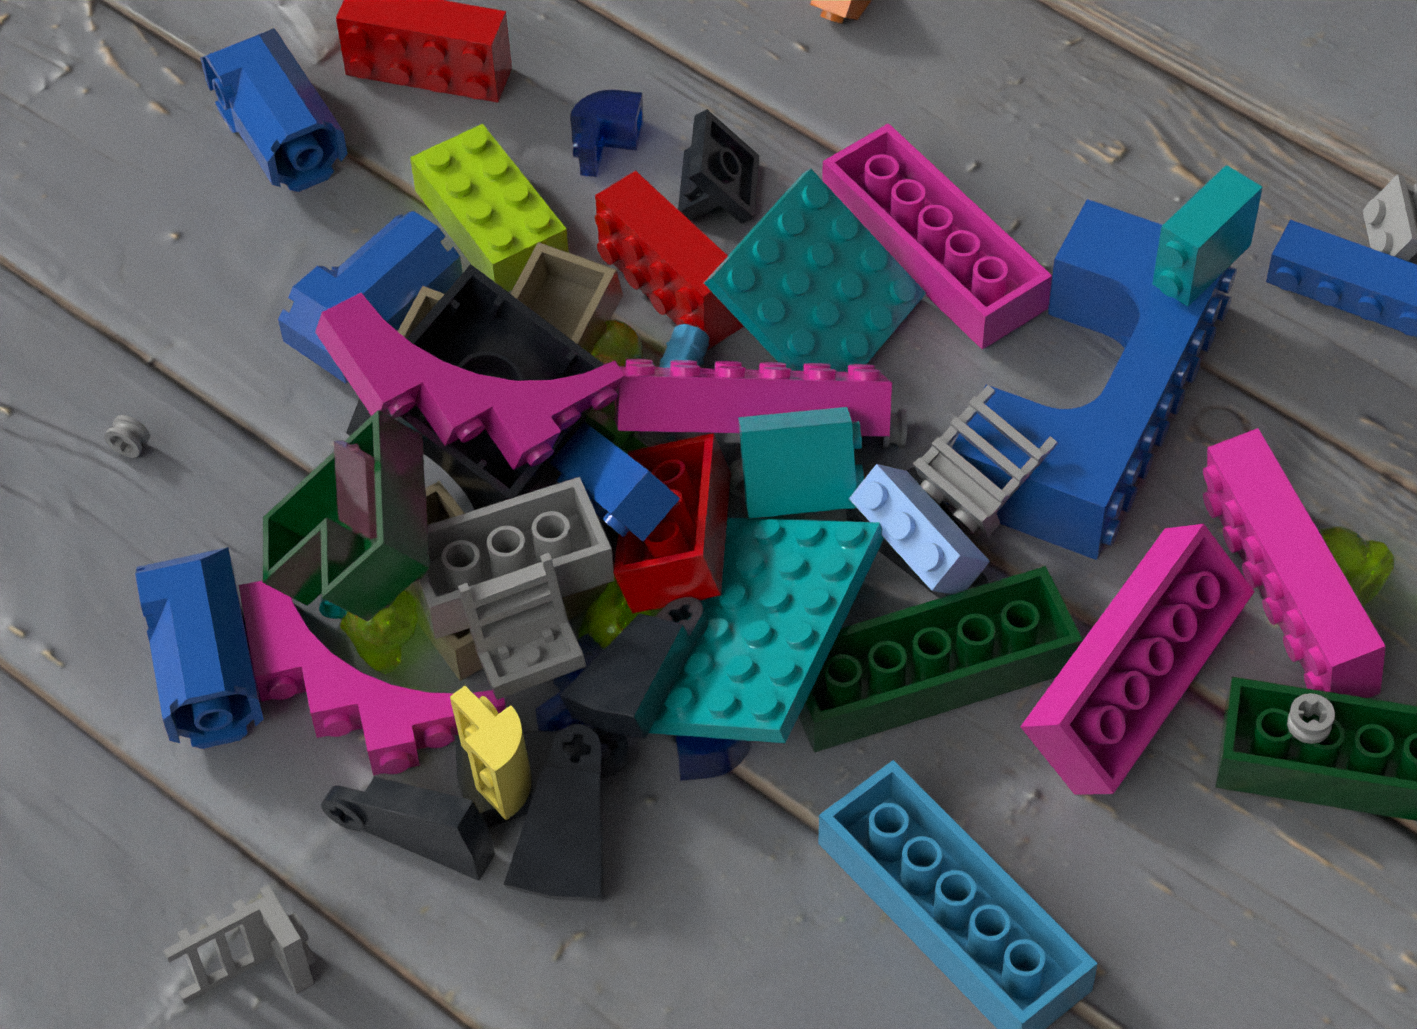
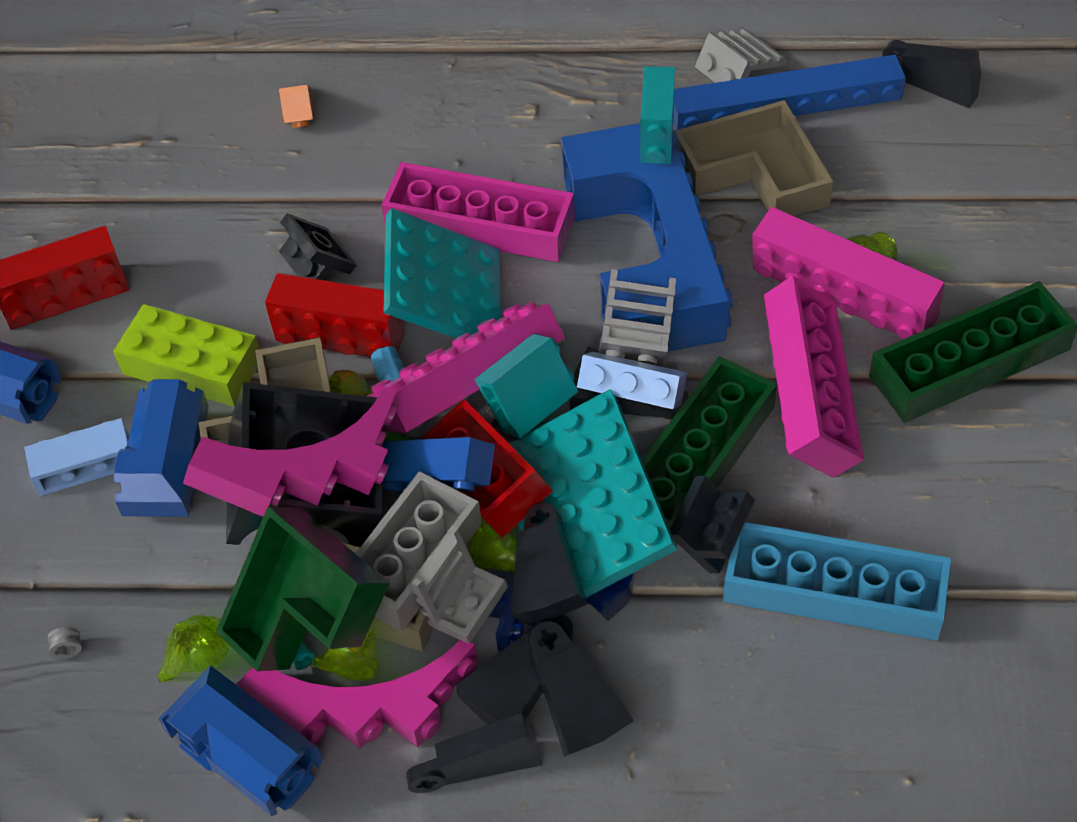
camera: 35 degrees left, 0 degrees up
clear pink piece [334,440,377,539] -> none
light yellow brick [450,686,532,820] -> none
clear blue brick [570,90,644,177] -> none
light grey bush [1287,693,1335,744] -> none
none -> light blue brick [24,418,129,496]
none -> clear neon green hair [157,614,230,682]
none -> black bracket [670,476,755,574]
none -> dark tan piece [676,100,833,217]

